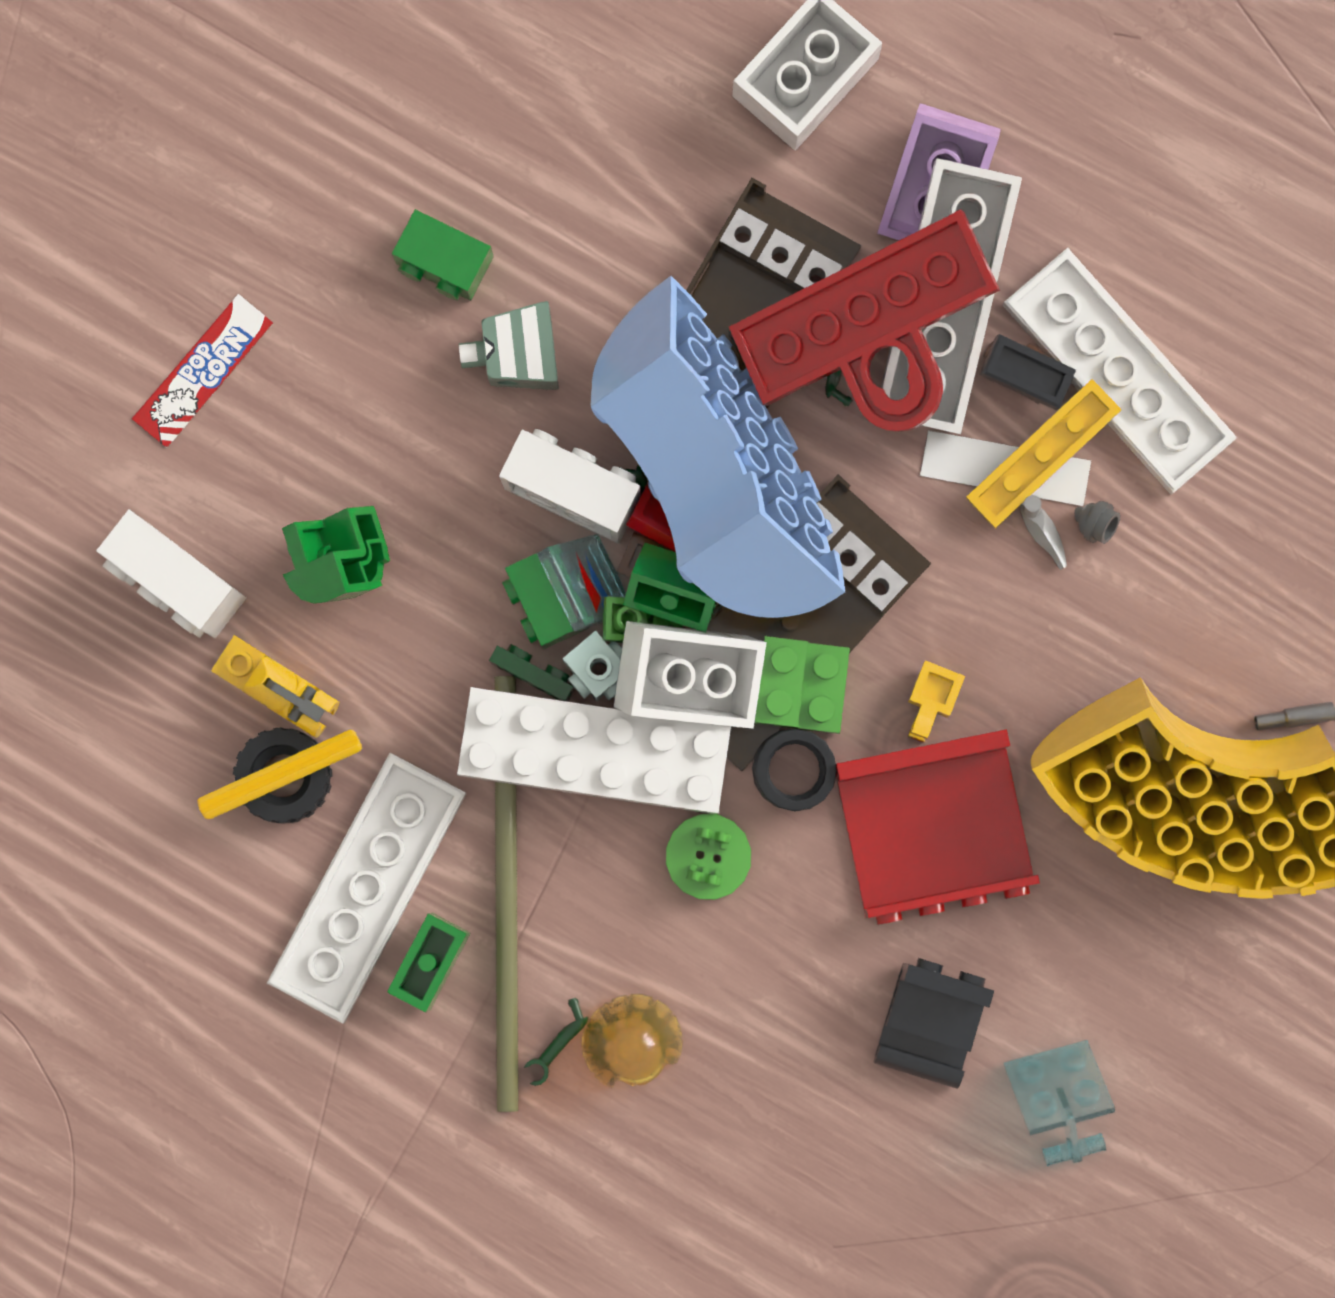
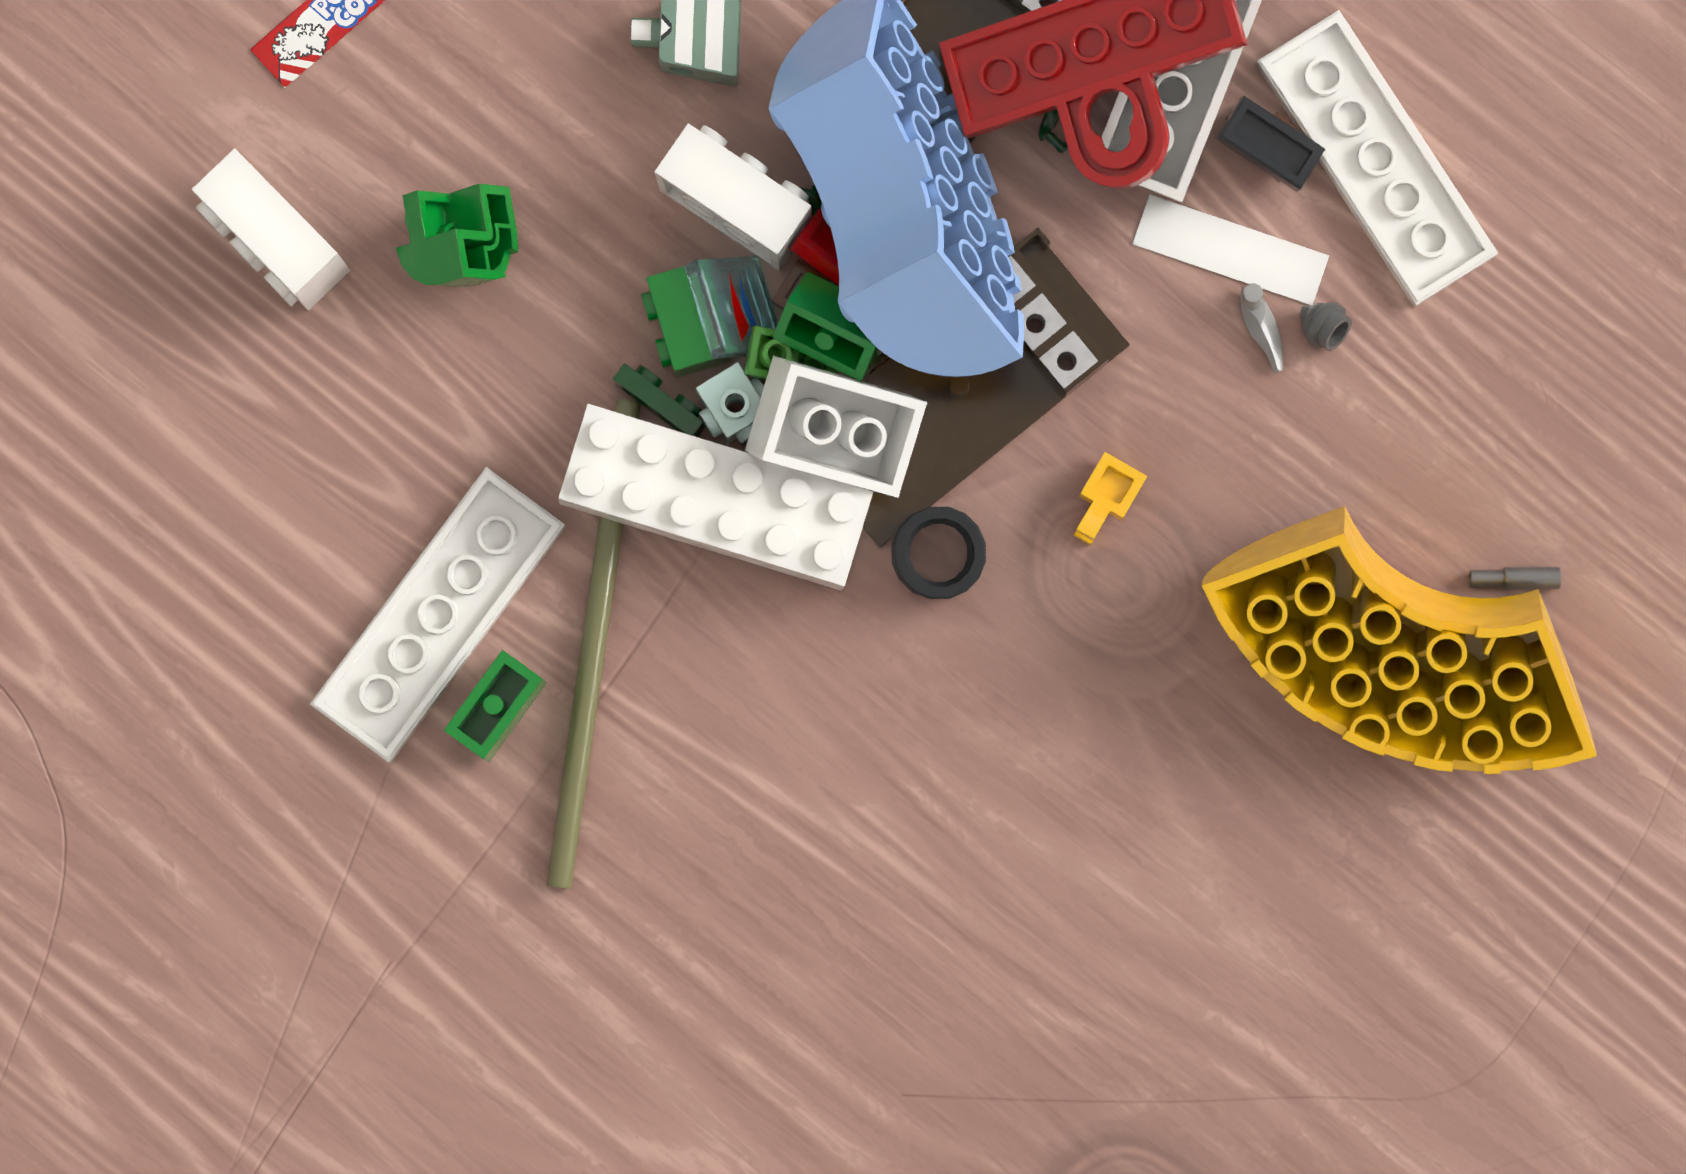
camera: 10 degrees right, 0 degrees up
yellow axle [197,730,362,819] -> none
yellow plate [211,635,340,738] -> none
black tyre [233,727,333,824] -> none
dark green piece [524,997,588,1086] -> none
clear yellow hair [581,994,683,1089] -> none
bright green plate [666,814,751,900] -> none
bright green plate [754,636,850,734] -> none
red panel [836,729,1040,925] -> none
black piece [874,958,994,1089] -> none
yellow plate [966,379,1122,529] -> none
clear light blue plate [1004,1040,1115,1167] -> none

